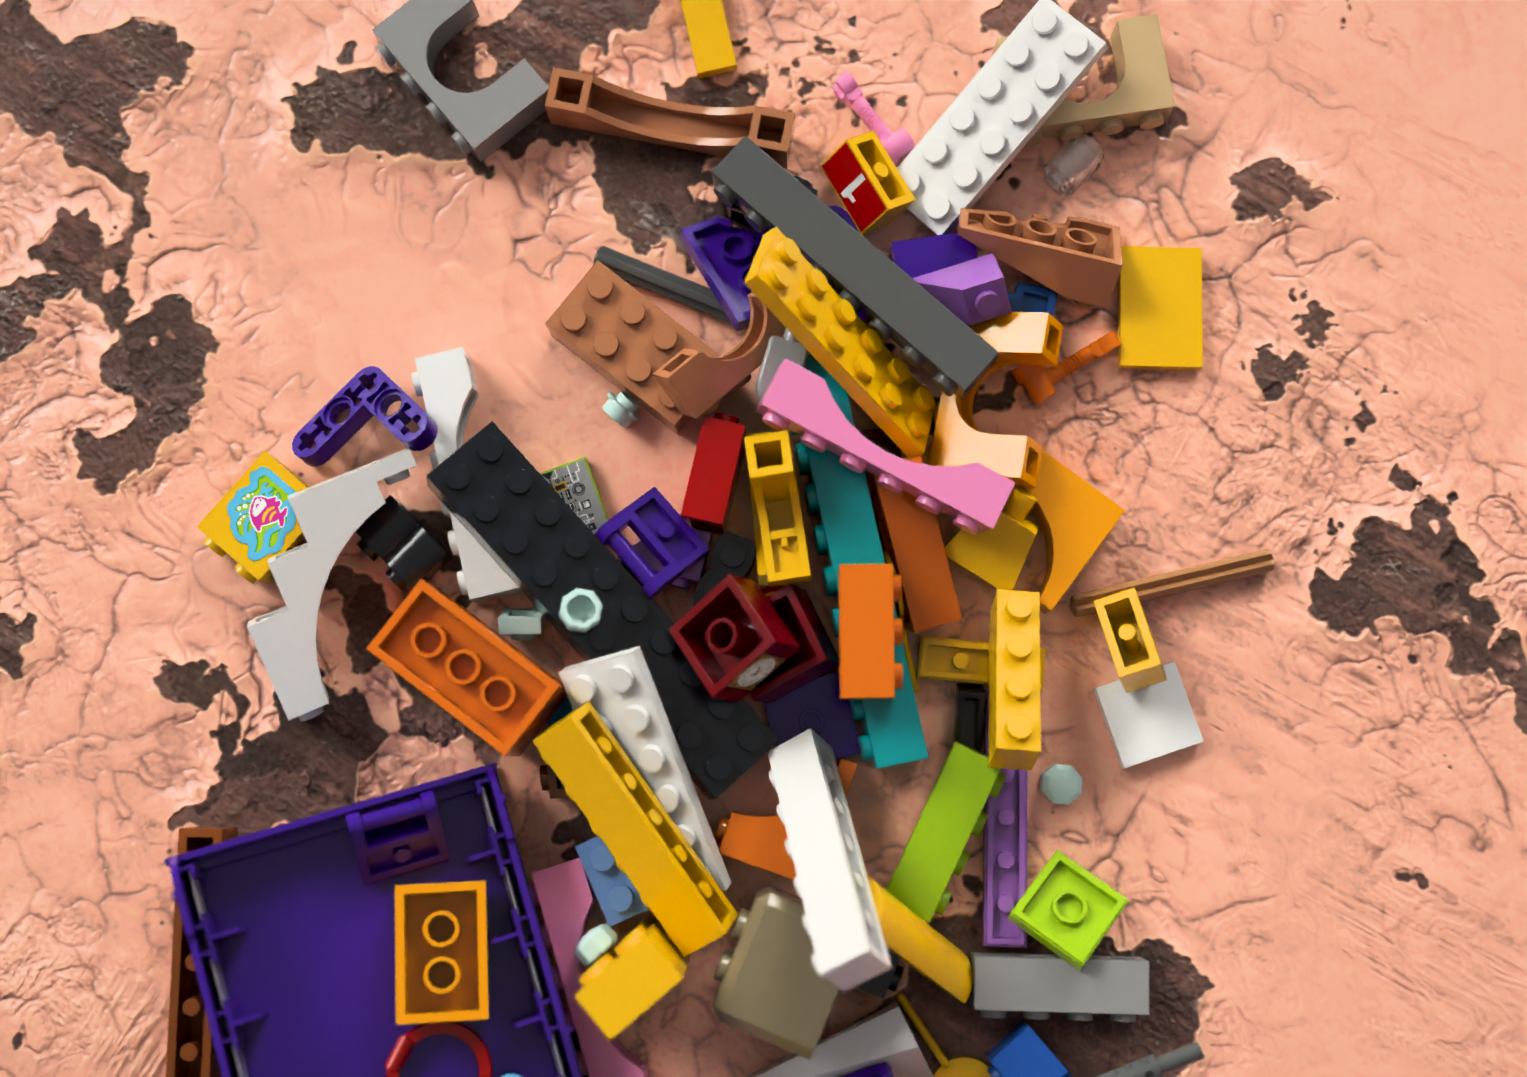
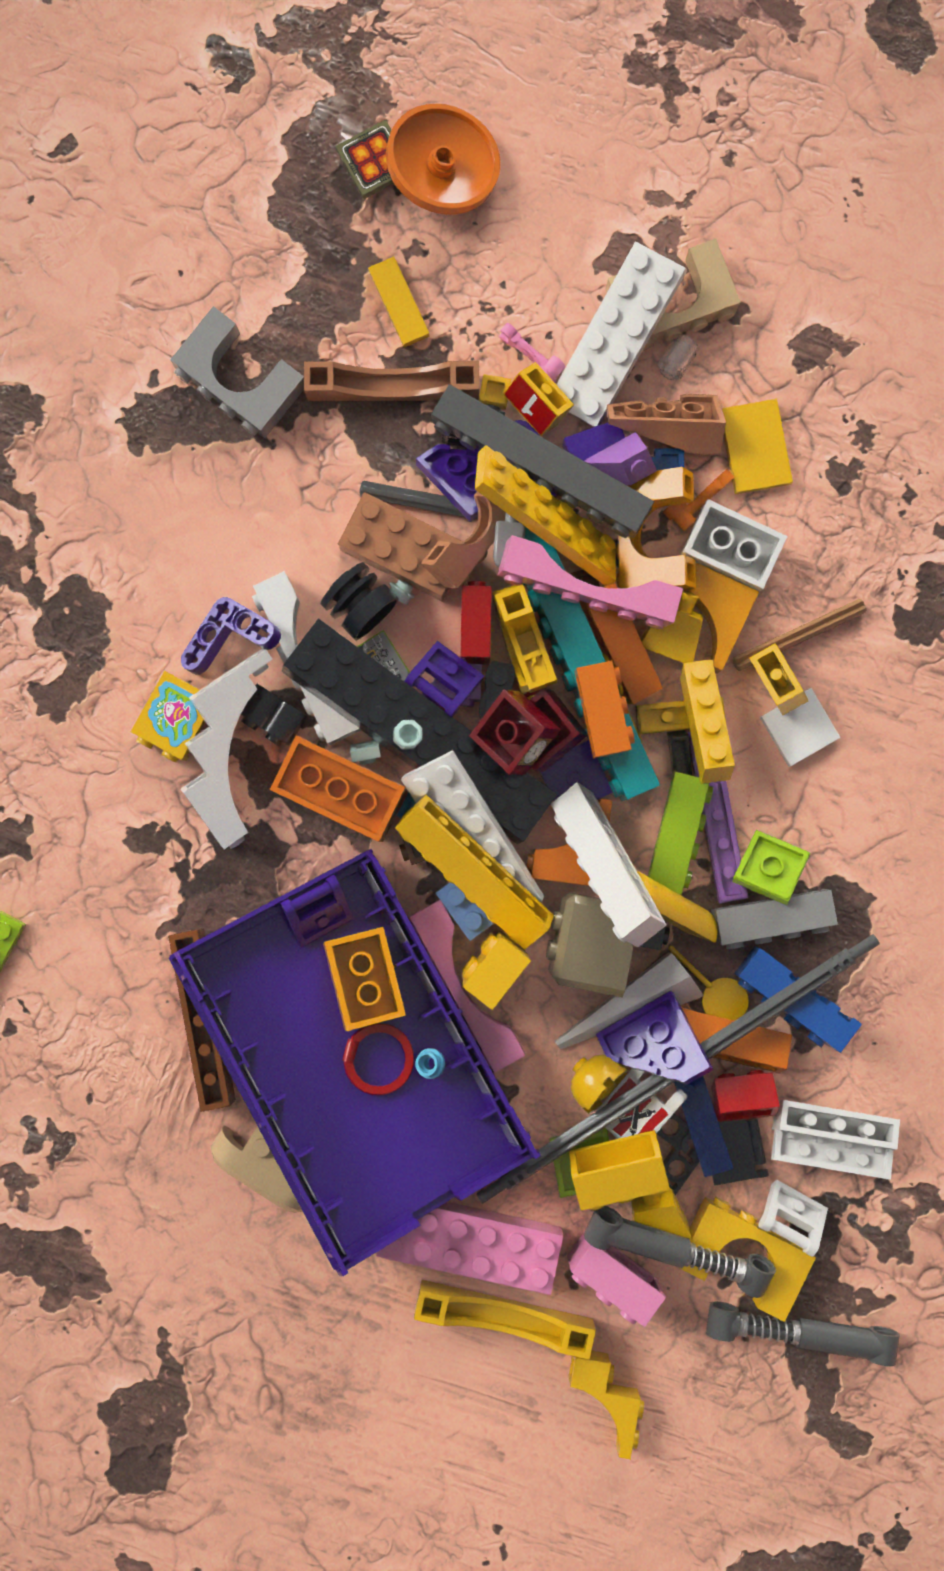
camera: 15 degrees left, 5 degrees up
light aqua tile [574,924,618,967] -> none
light aqua tile [1040,764,1082,805] -> none
none -> black wheel [320,562,399,641]
none -> yellow tile [479,374,511,410]
none -> white brick [680,499,788,592]

